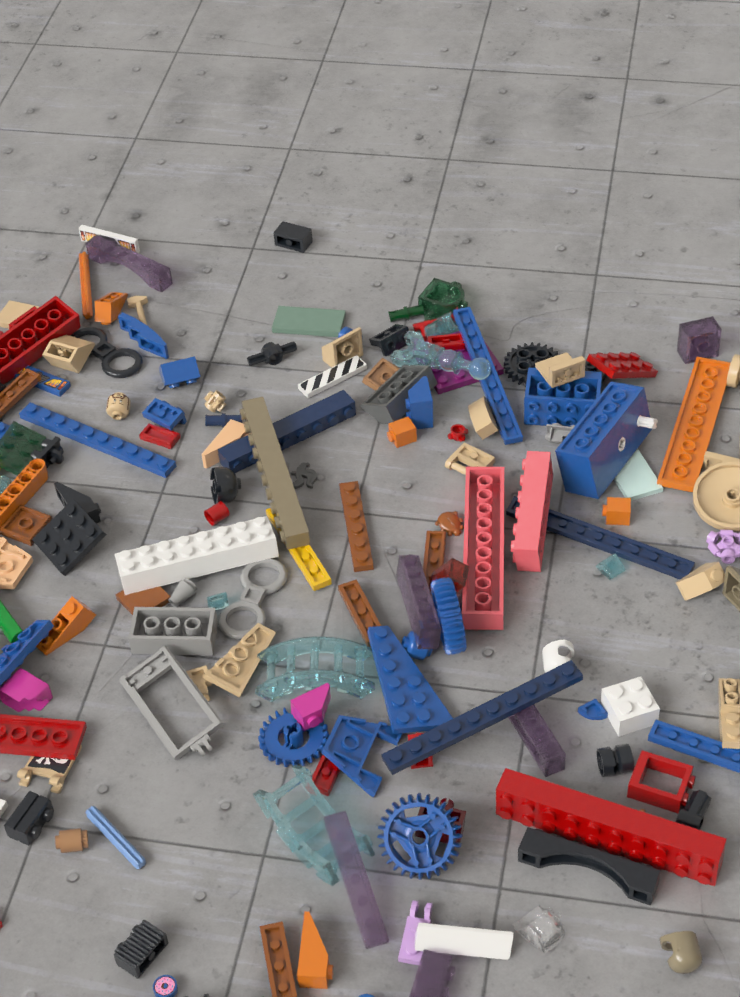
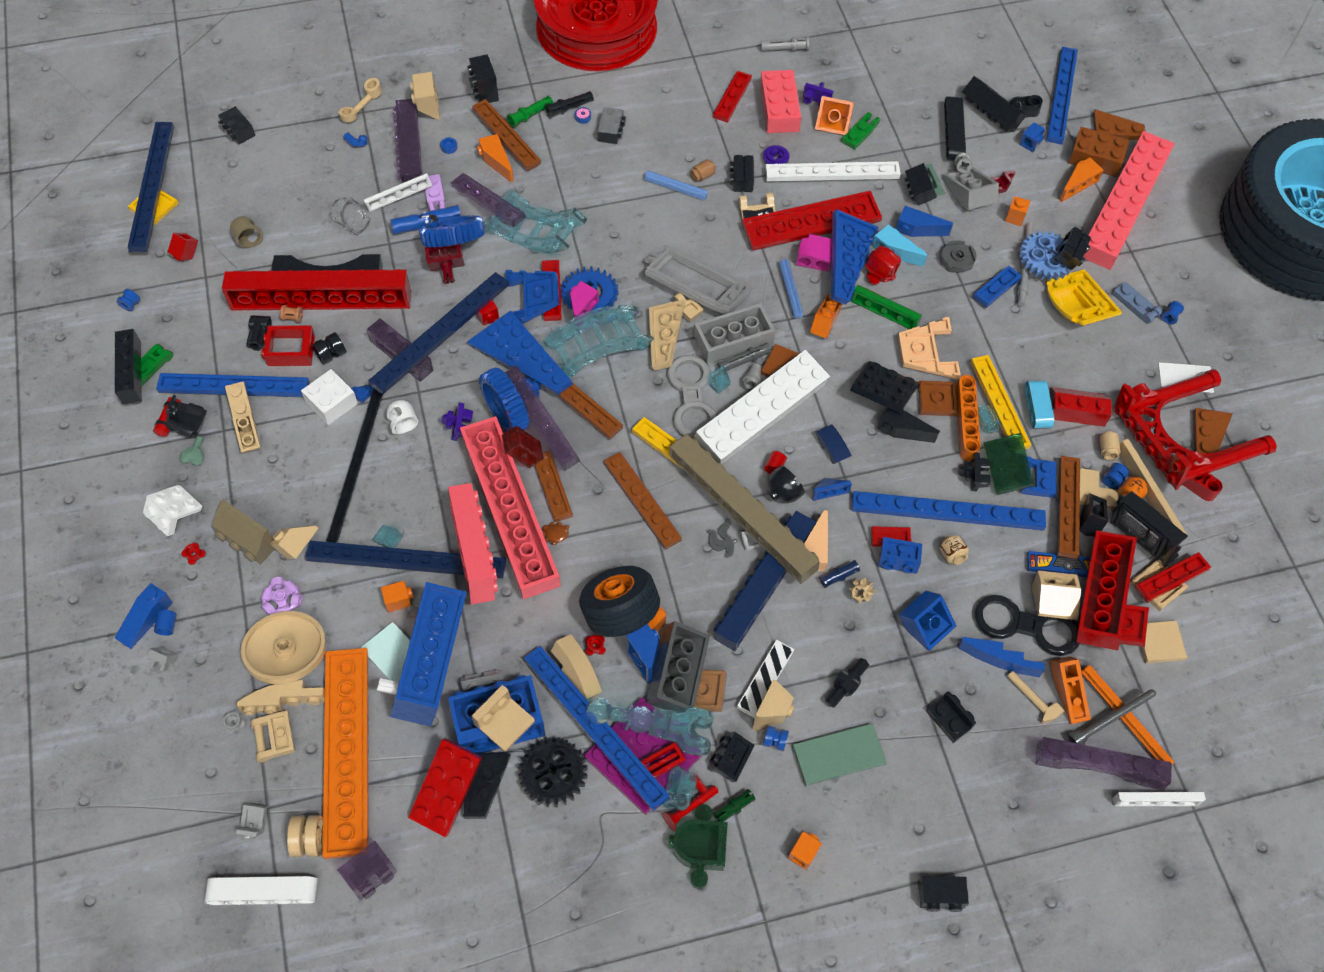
camera: 150 degrees right, 15 degrees up
tan plate [445,442,495,475] -> none
none -> black axle [326,388,383,543]
none -> blue piece [390,205,461,235]
none -> dark purple hips [441,402,473,441]
none -> black wheel [579,566,660,637]
none -> medium blue axle [779,259,803,319]
none -> orange brick [788,831,822,871]
none -> blue slope [812,478,852,501]
none -> dark blue slope [815,424,852,464]
none -> black bracket [926,691,976,744]
none -> dark grey piece [1068,689,1156,749]

